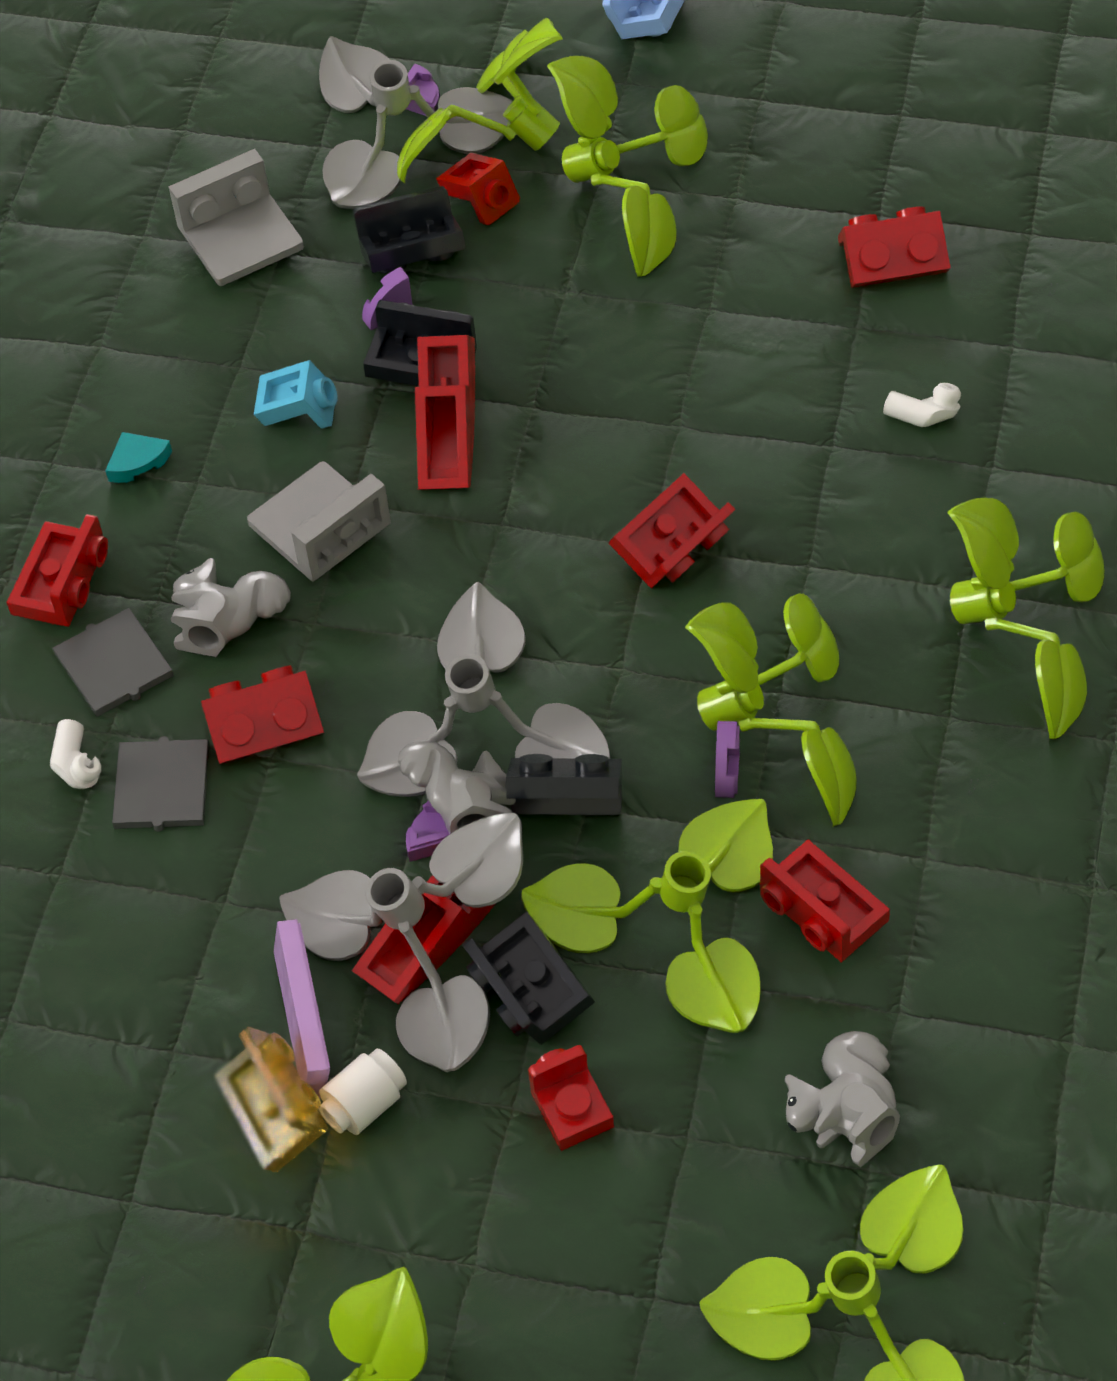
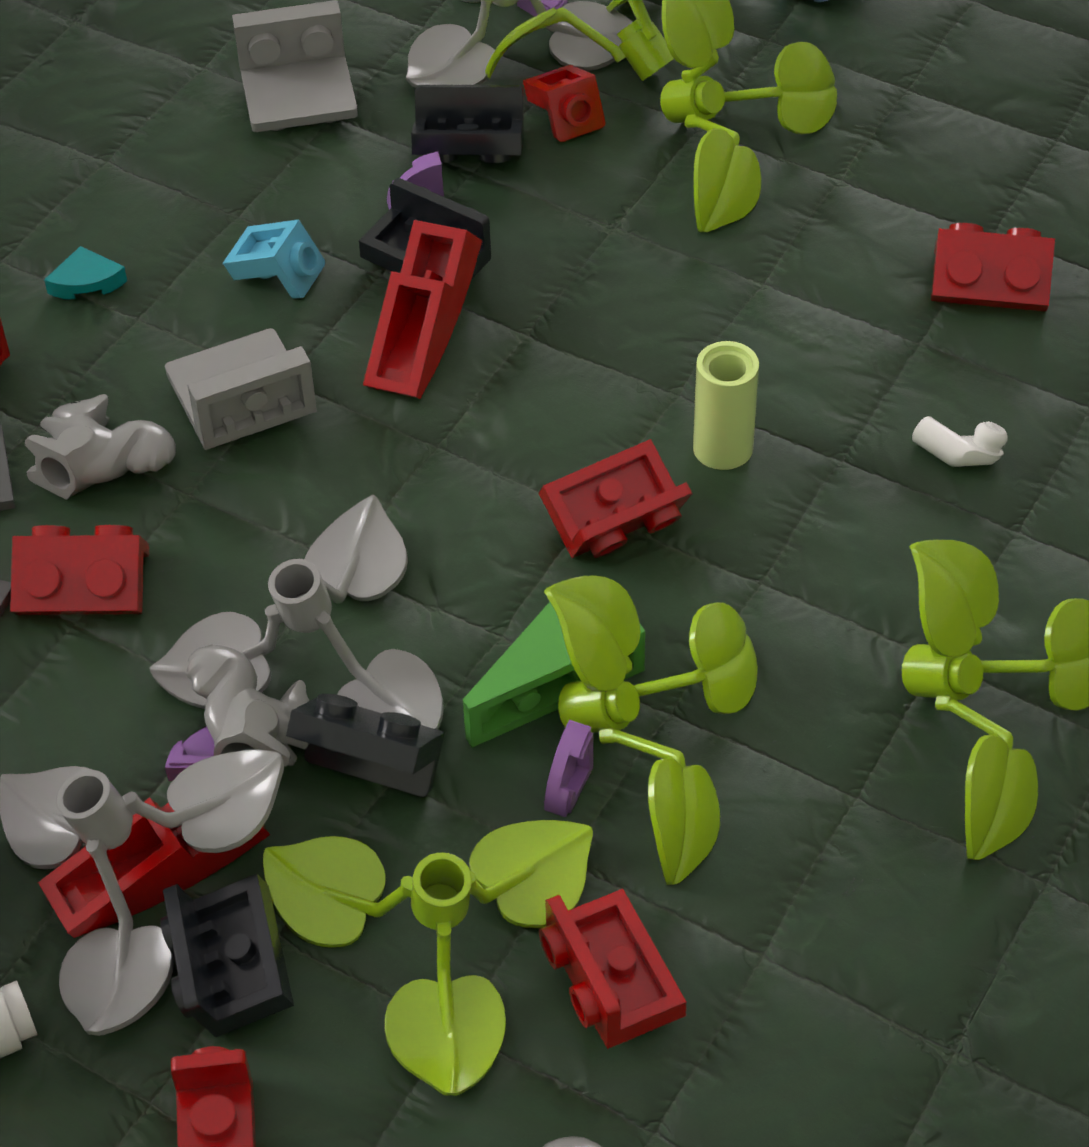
camera: 15 degrees right, 5 degrees down
none -> bright green slope [463,577,645,748]
none -> yellowish green pin [693,341,759,470]

